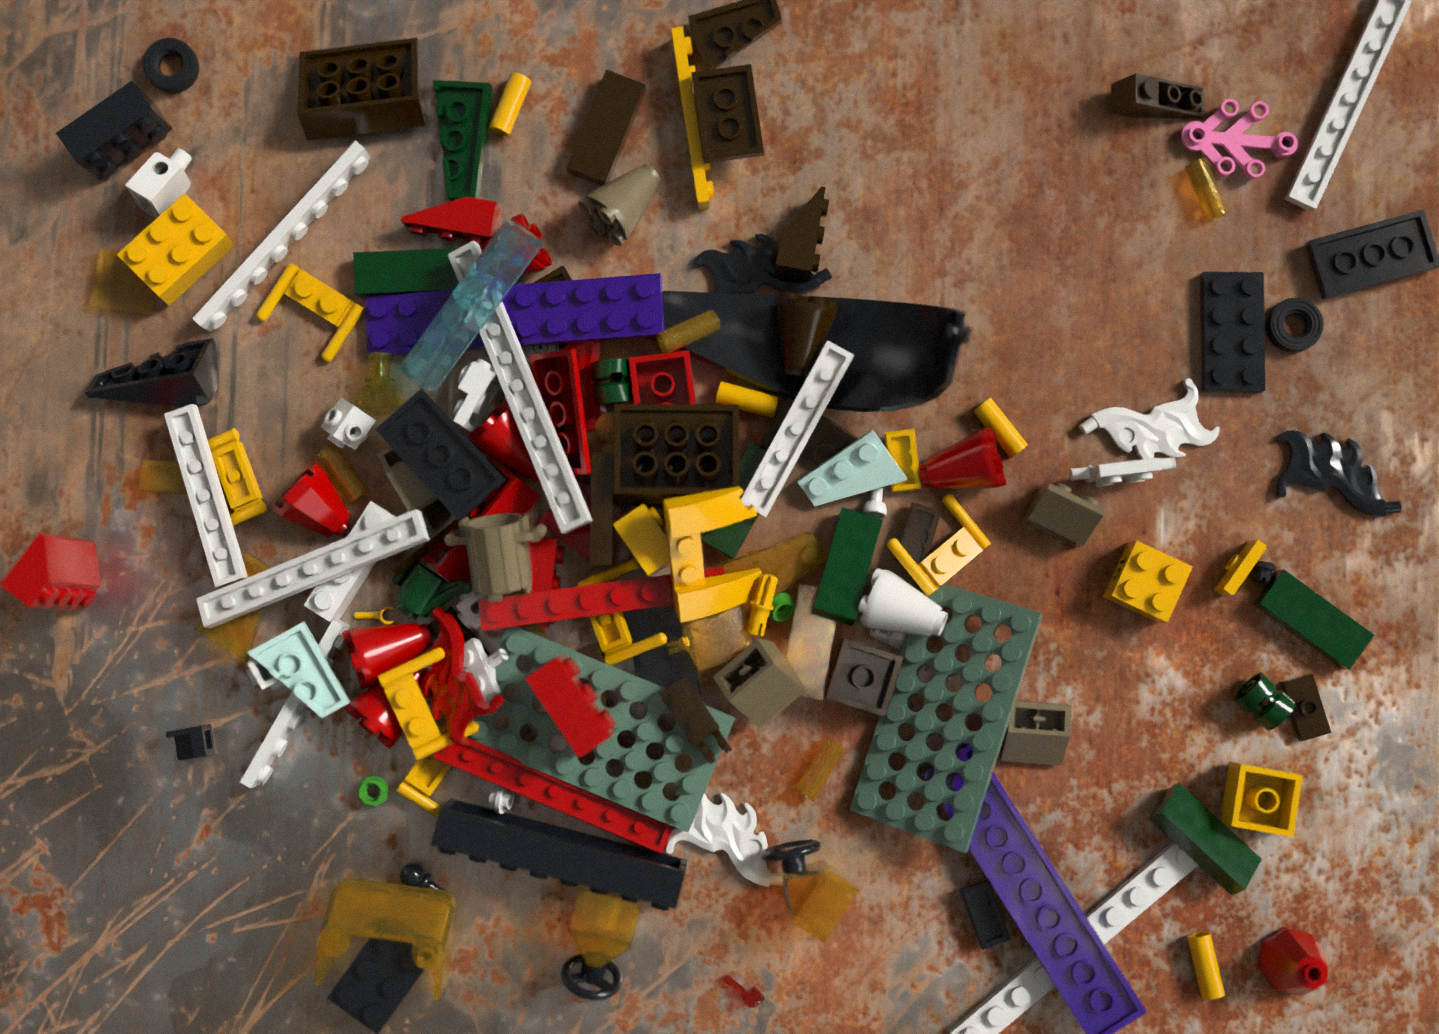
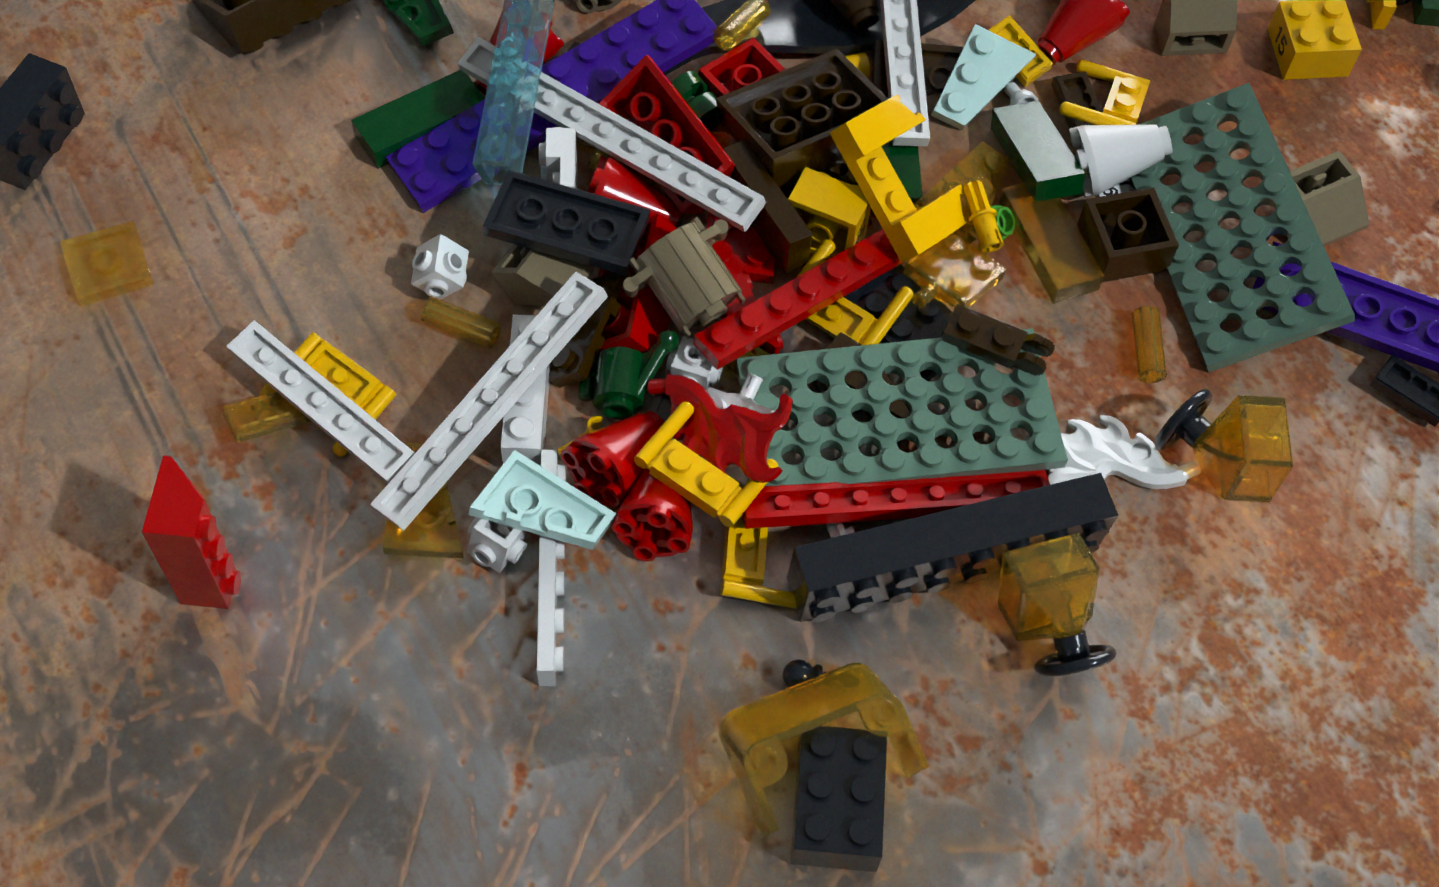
camera: 35 degrees left, 25 degrees down
black wedge [85,338,219,407] -> none
yellow brick [117,193,236,306] -> none
white torso [125,148,192,218] -> none
black tyre [143,38,199,93] -> none
black panel [166,724,216,760] -> none
white plate [192,140,371,332] -> none
yellow plate [256,262,365,362] -> none
red cone [272,461,350,538] -> none
clear yellow connector [358,352,404,415] -> none
bright green plate [358,776,389,807] -> none
red slope [401,197,501,246] -> none
red brick [525,655,616,758] -> none
dark tan slope [713,638,806,728] -> none
clear red hand [723,974,764,1008] -> none

